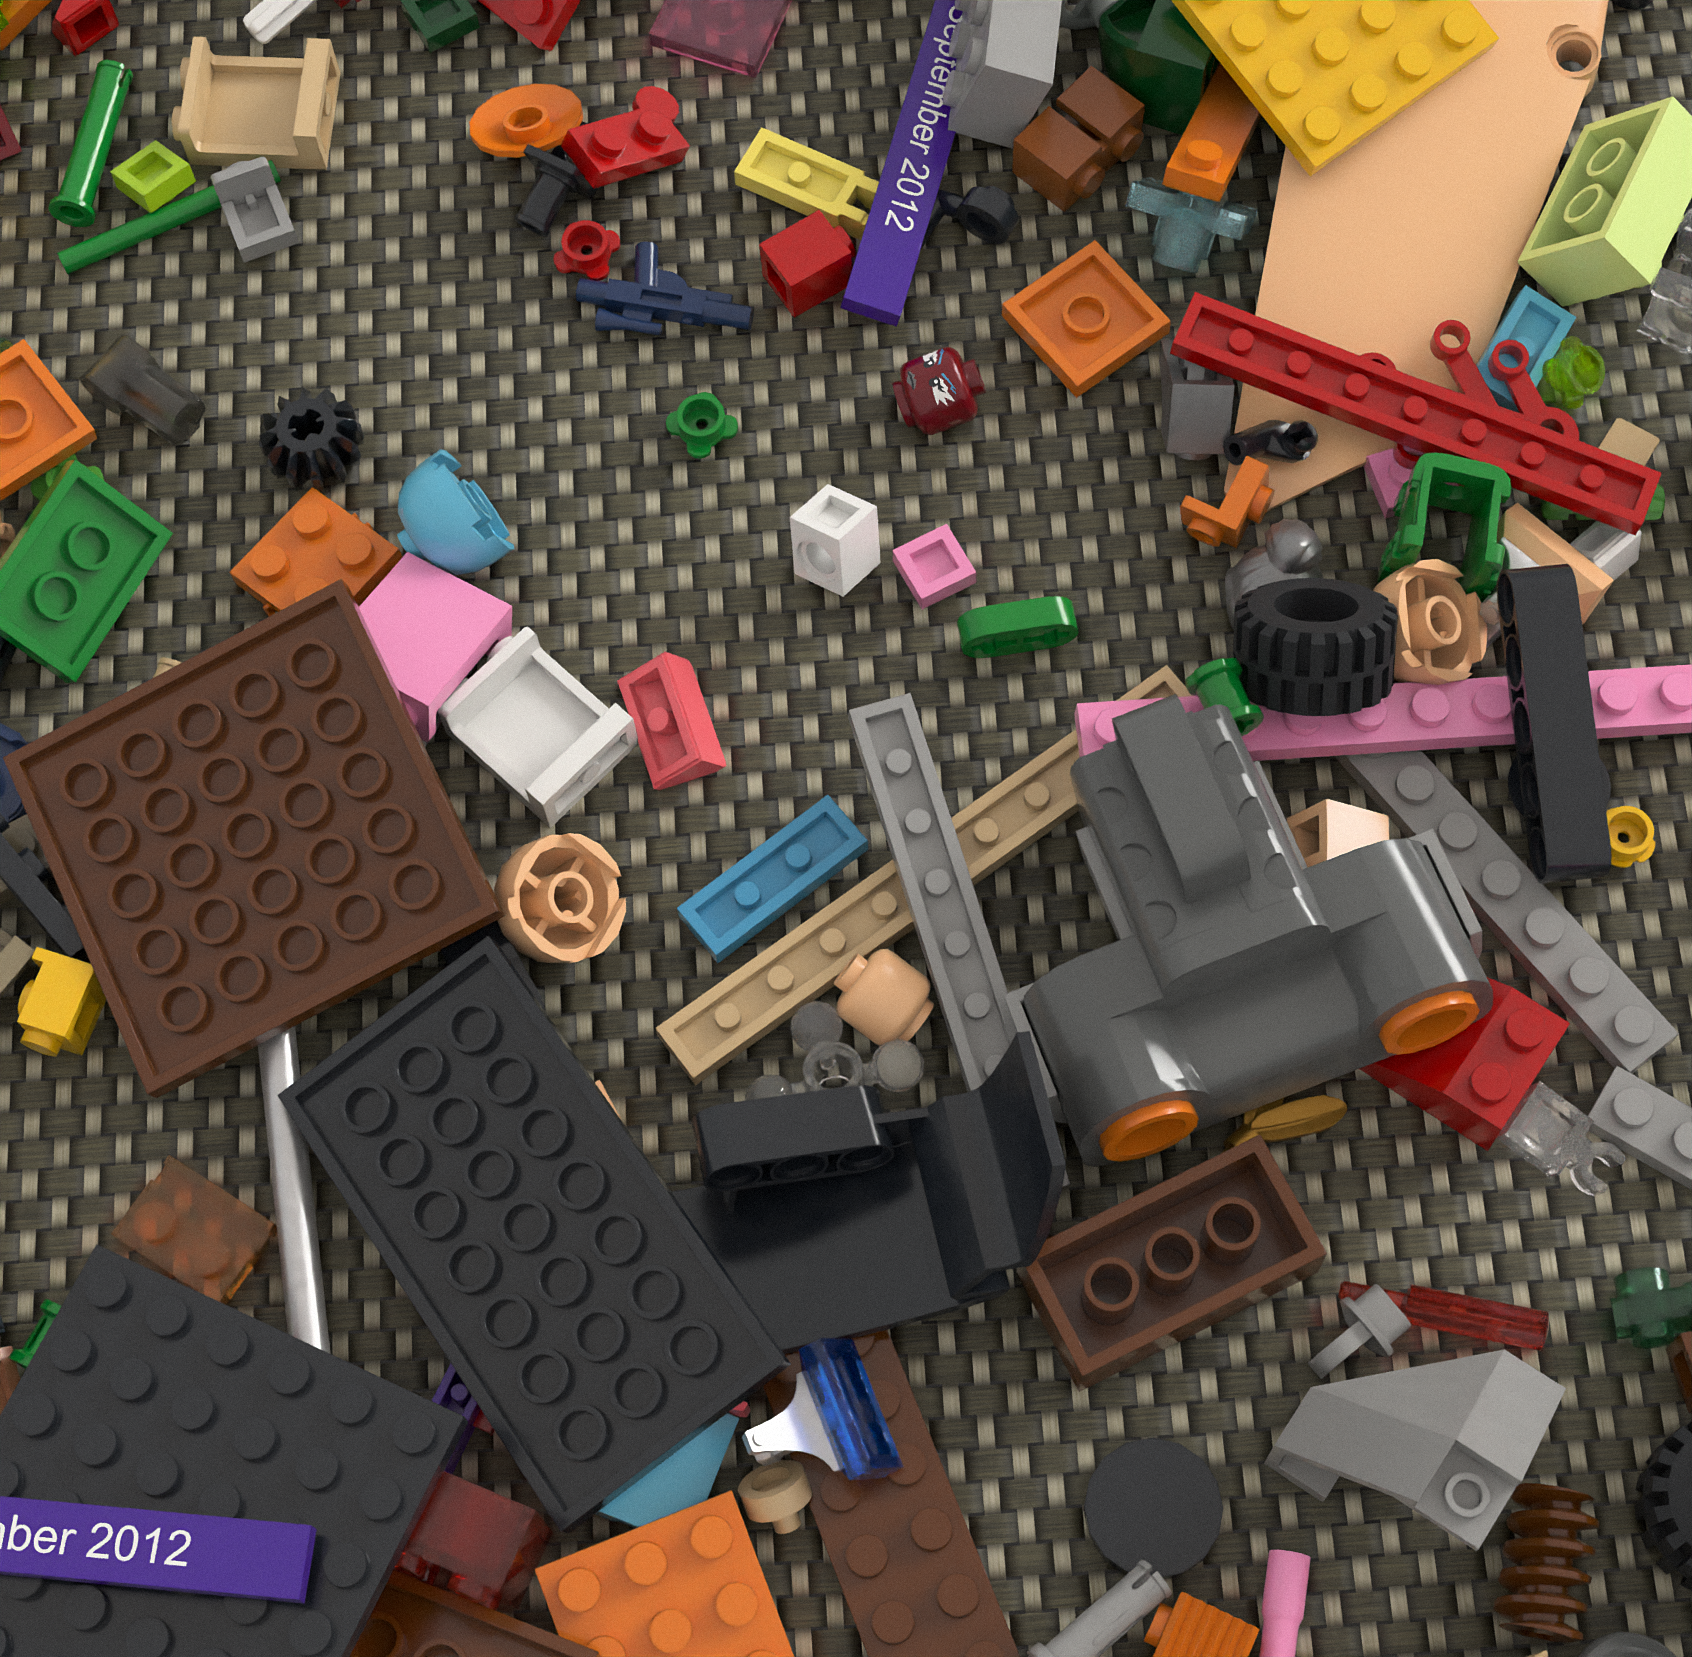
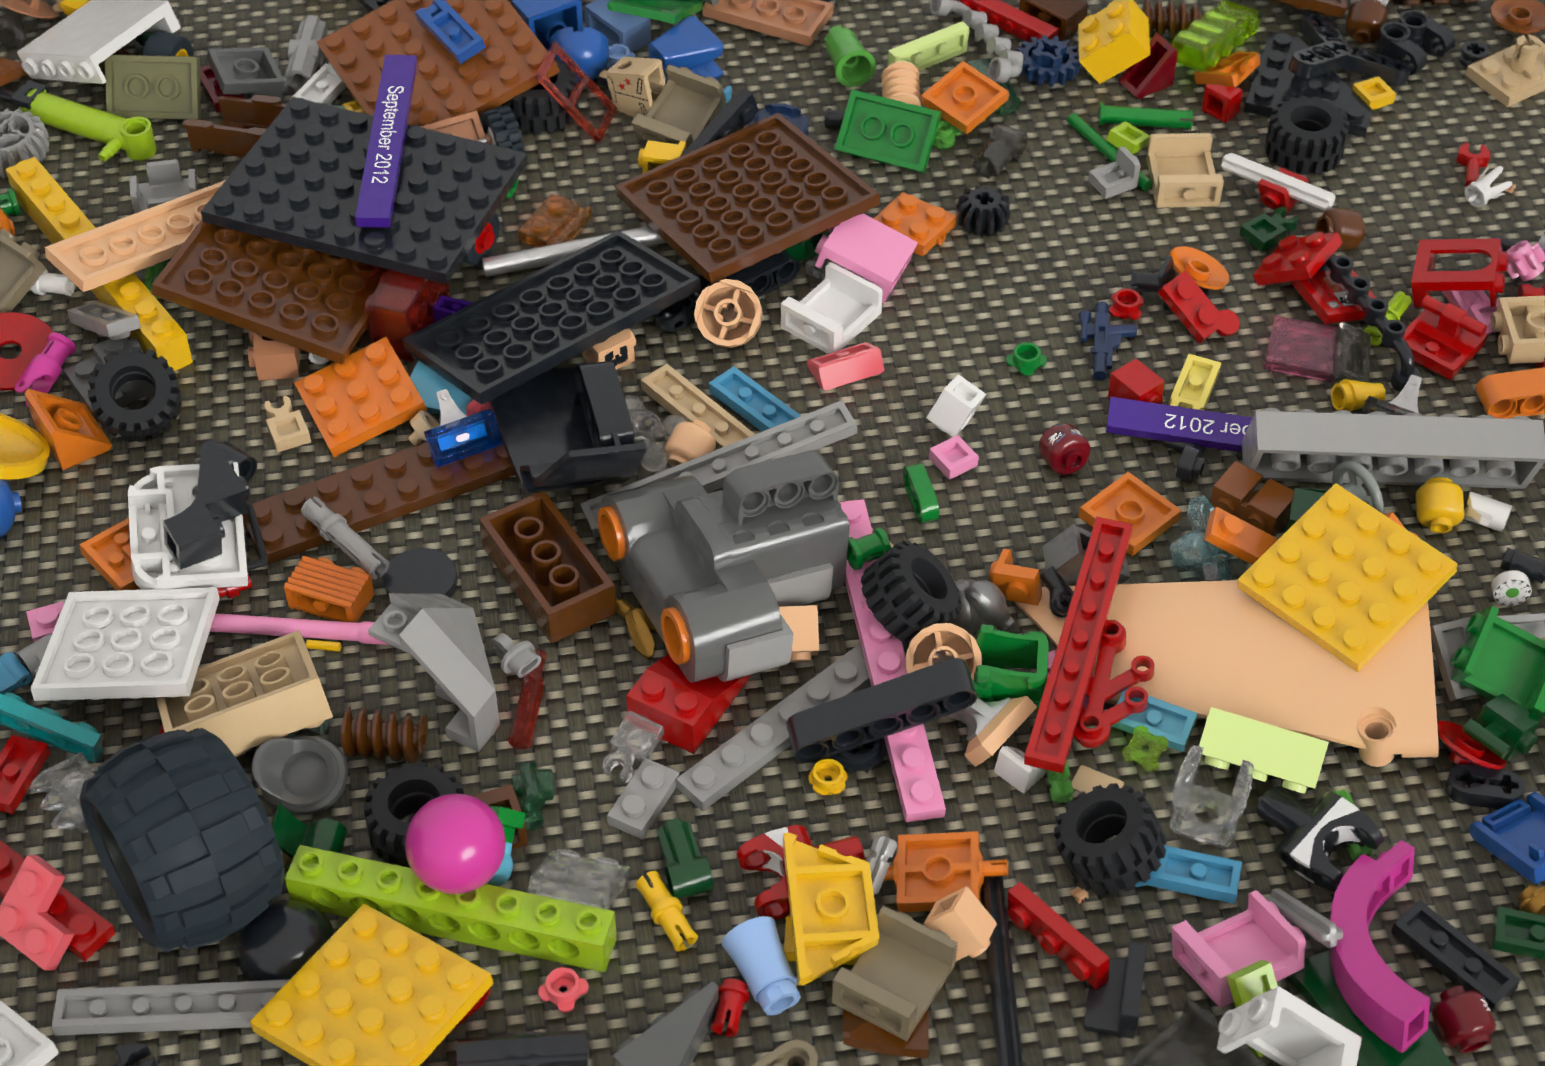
camera: 80 degrees right, 20 degrees down
medium azure cylinder [397,449,515,575] -> none

